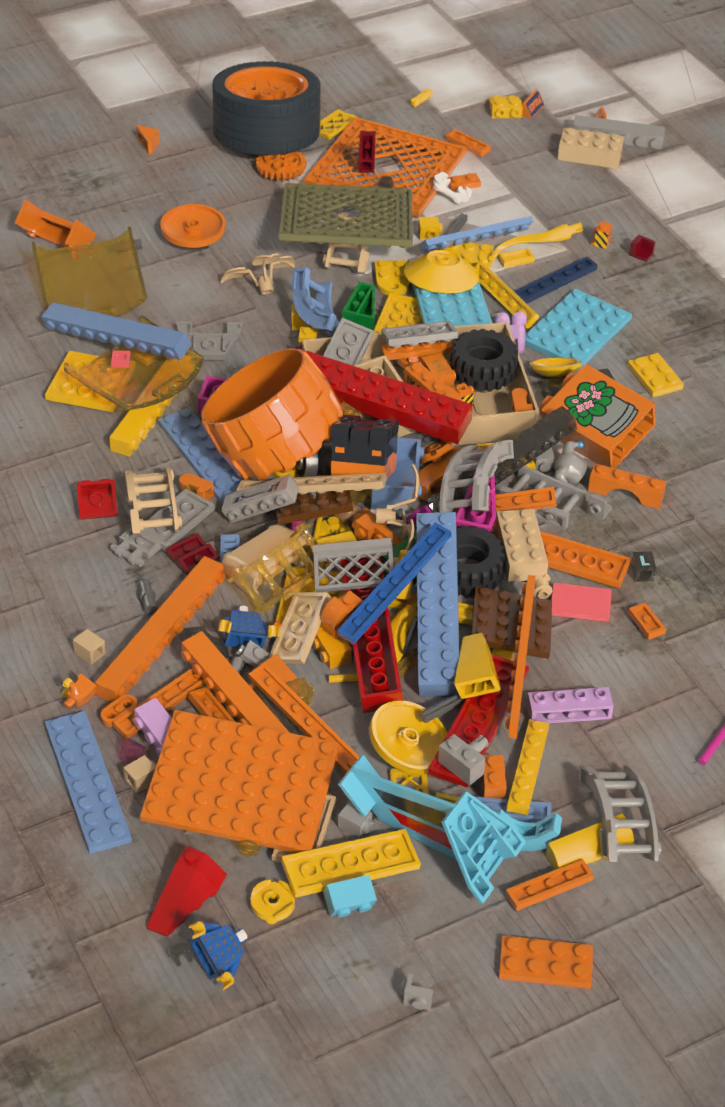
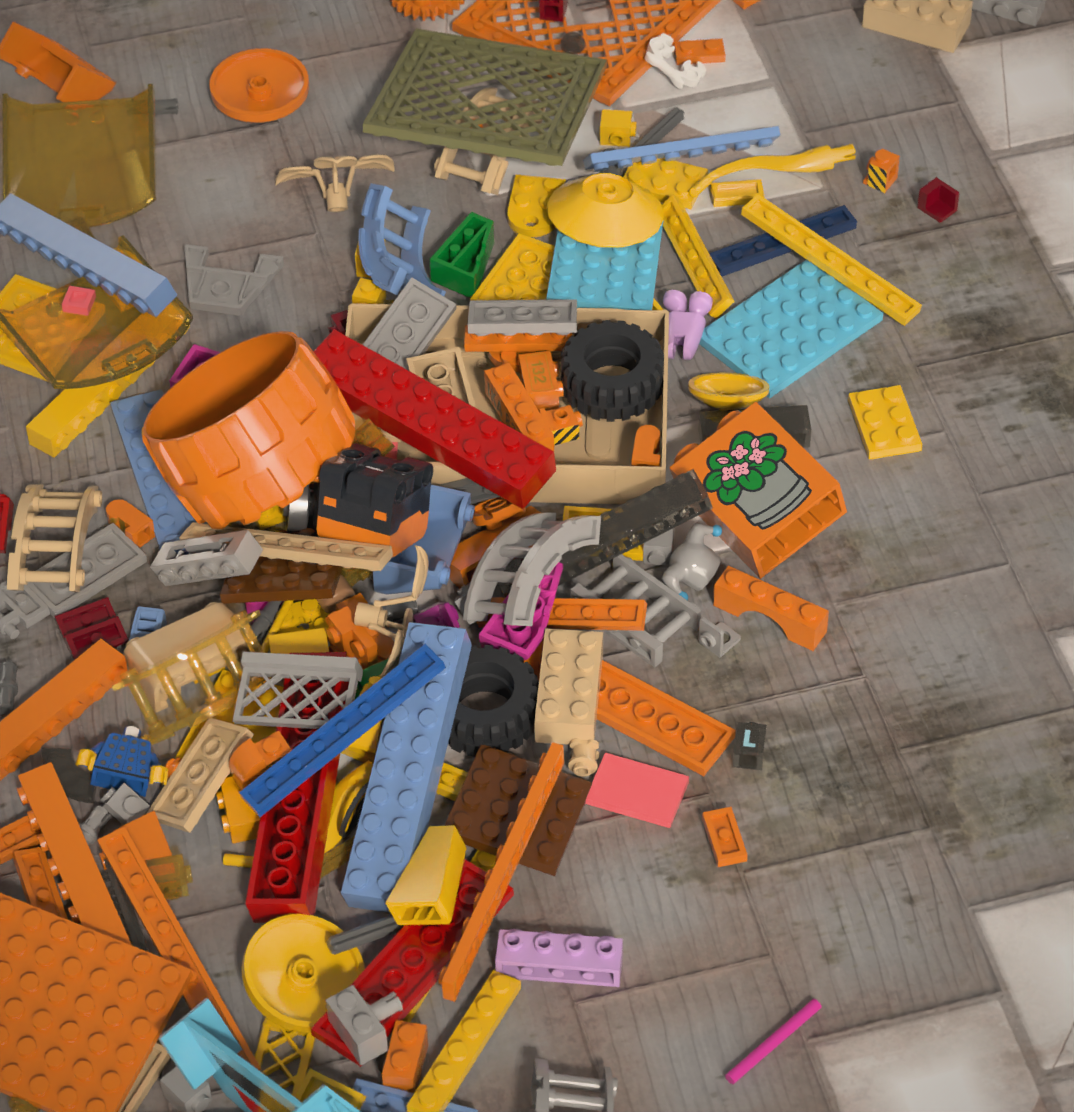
camera: 15 degrees right, 5 degrees up
none -> yellow plate [741,194,922,326]

